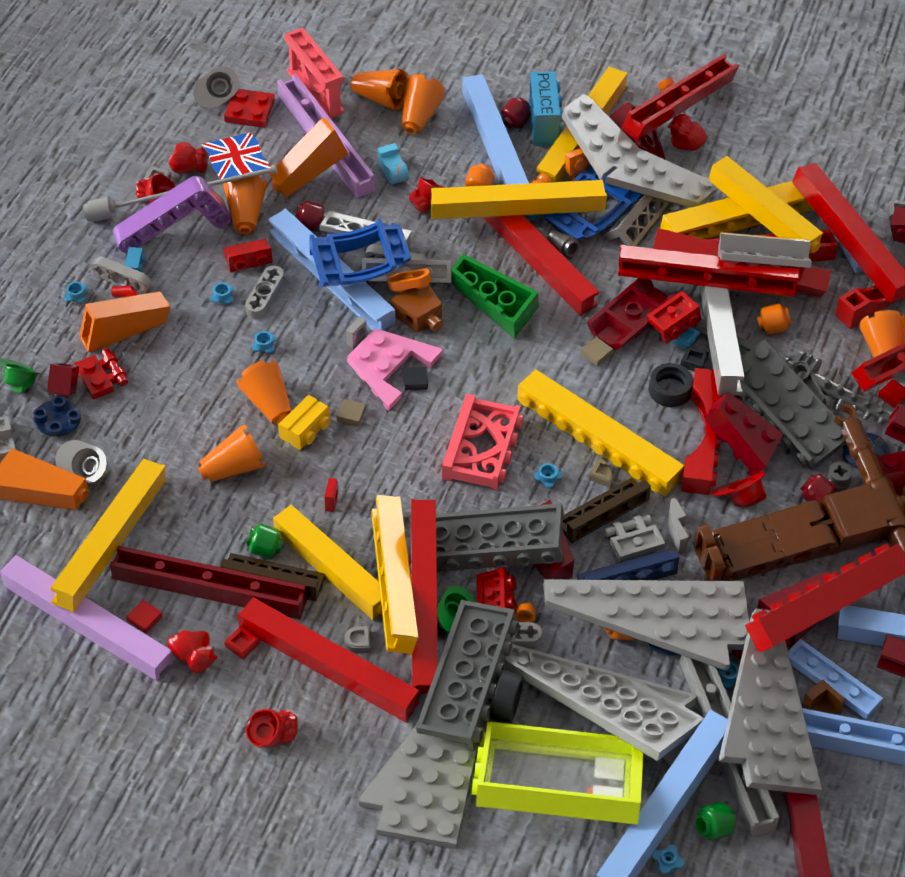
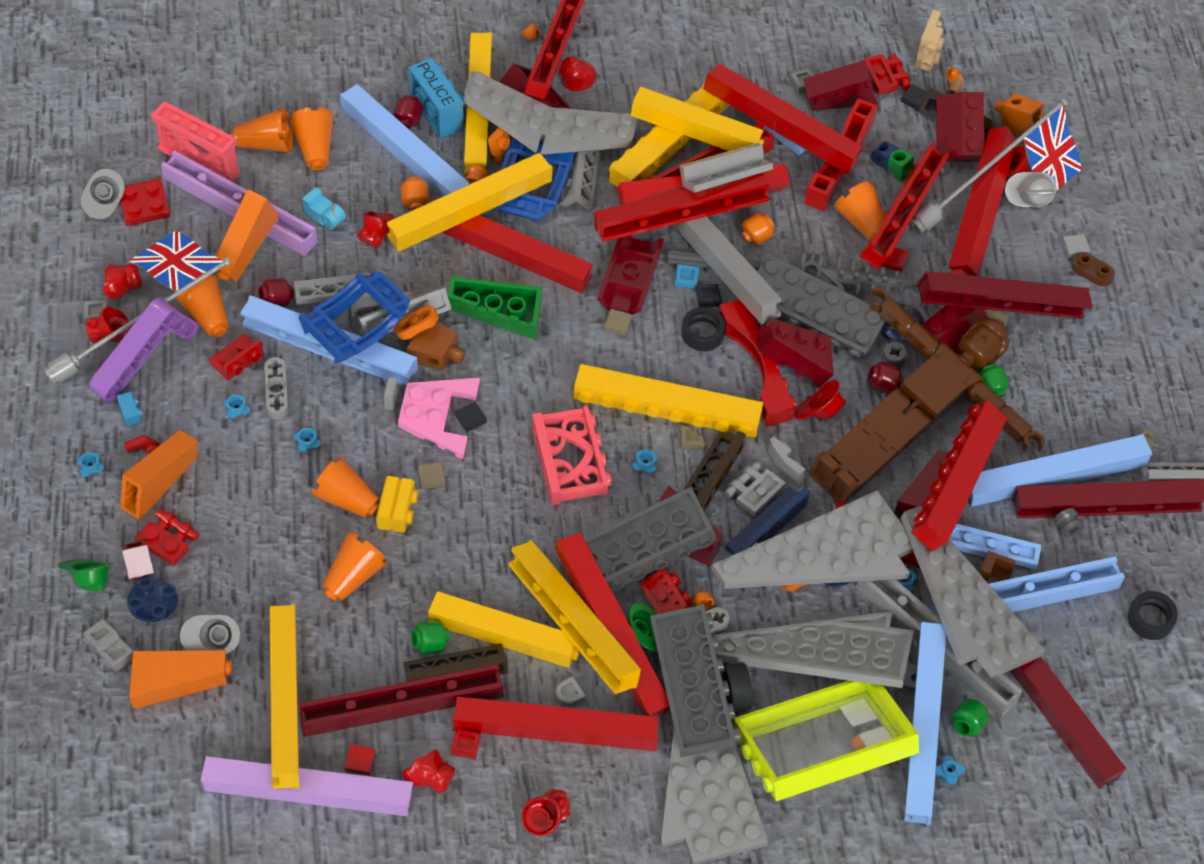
camera: 30 degrees left, 5 degrees up
light grey beam [91,256,152,294] -> none
red tile [324,478,339,512] -> none
flat silver cone [548,230,580,257] -> none
red bracket [647,291,701,344] -> none

